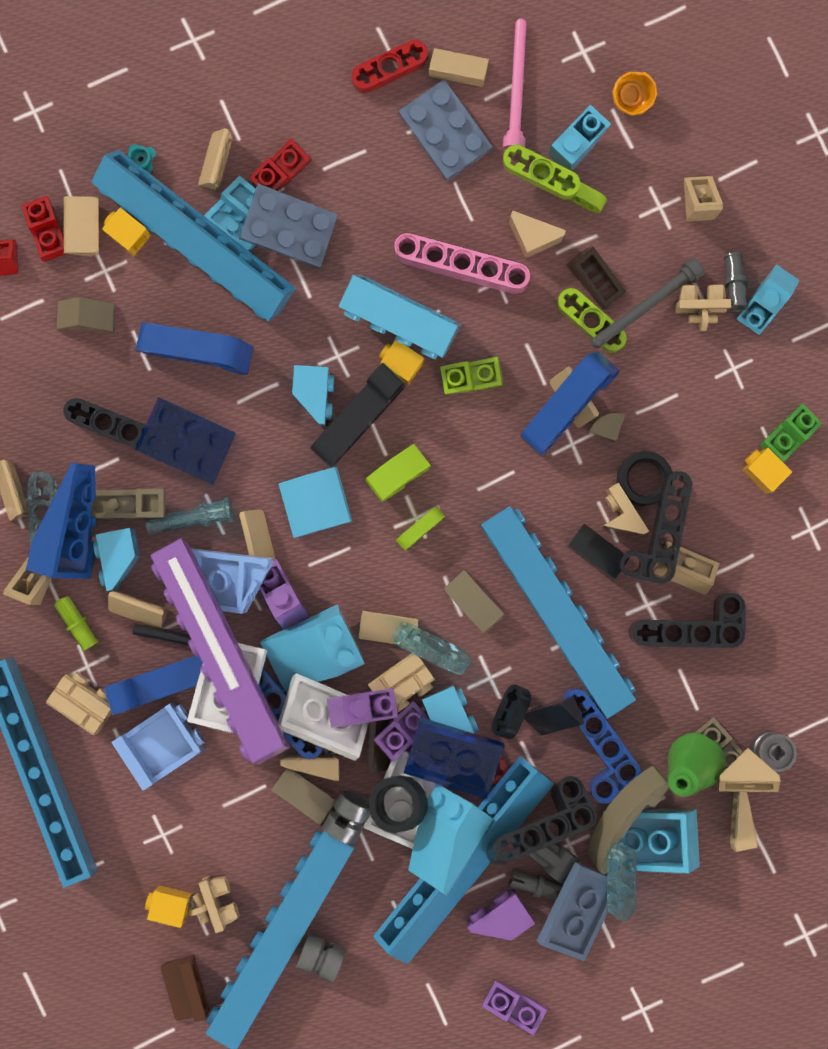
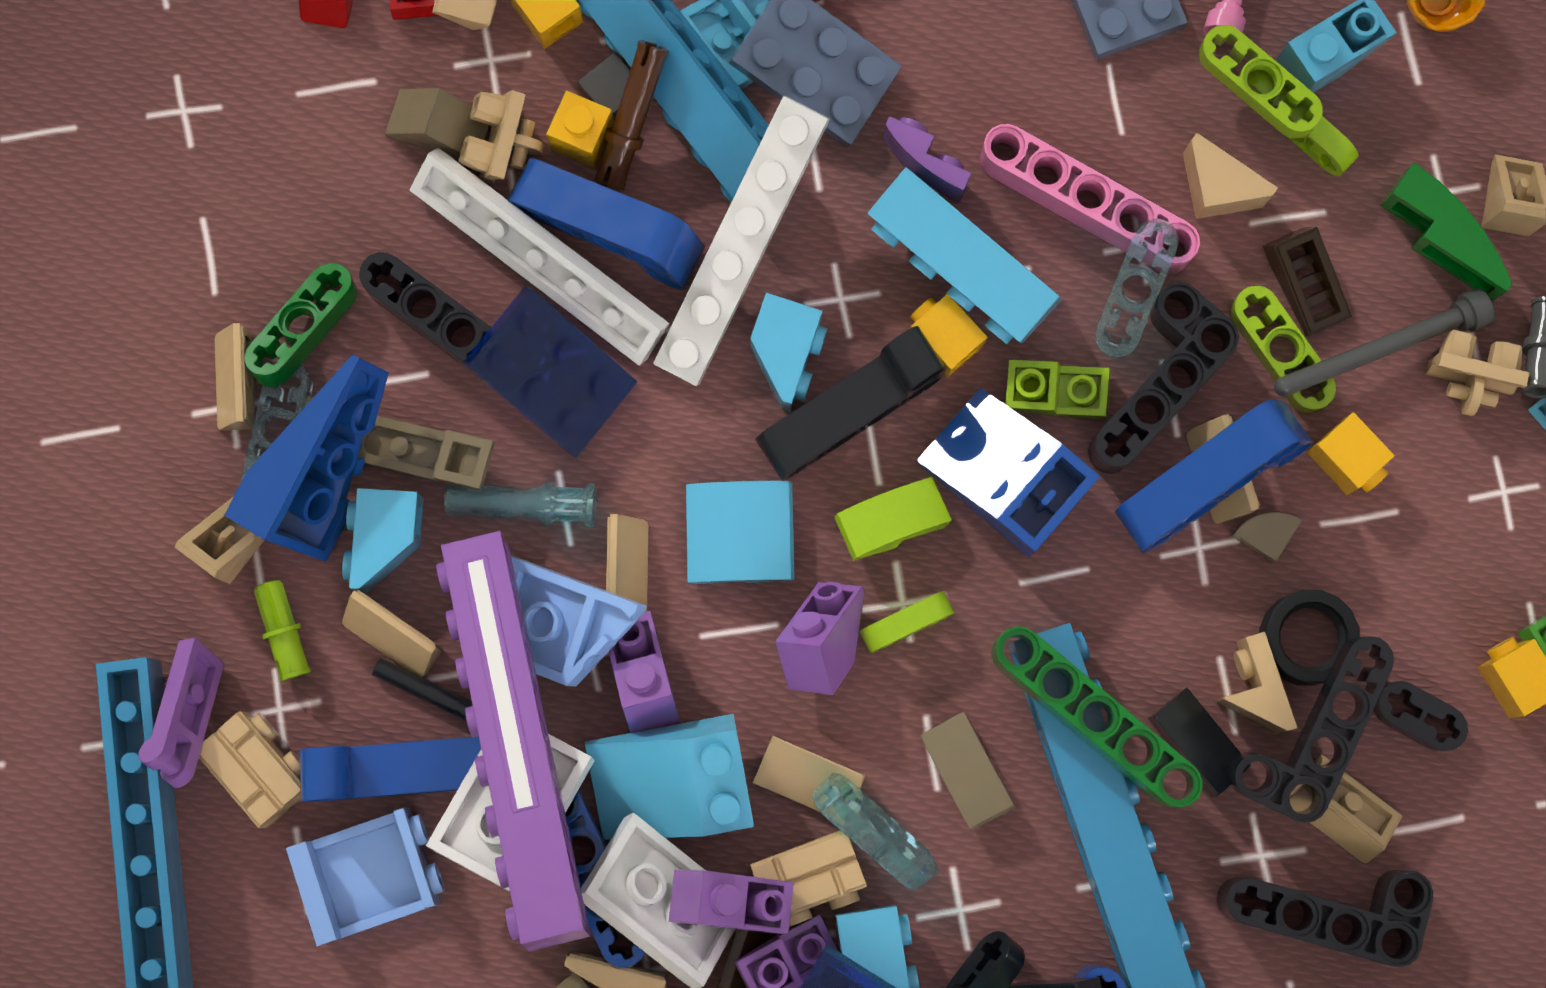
camera: 10 degrees right, 5 degrees down
none -> medium lavender plate [138,638,224,788]
none -> green beam [244,263,357,387]
none -> white plate [410,148,670,366]
none -> tan hips [458,90,544,184]
none -> yellow brick [546,90,614,169]
none -> dark grey tile [577,52,630,119]
none -> reddish brown pin [594,40,669,190]
none -> white plate [653,96,830,386]
none -> medium lavender slope [775,582,864,695]
none -> medium lavender slope [883,116,971,203]
none -> blue slope [916,388,1100,558]
none -> green beam [991,626,1203,808]
none -> black beam [1088,282,1239,474]
none -> clear light blue beam [1095,219,1179,357]
none -> yellow brick [1306,412,1395,495]
none -> black beam [1373,681,1468,751]
none -> green slope [1380,162,1512,302]

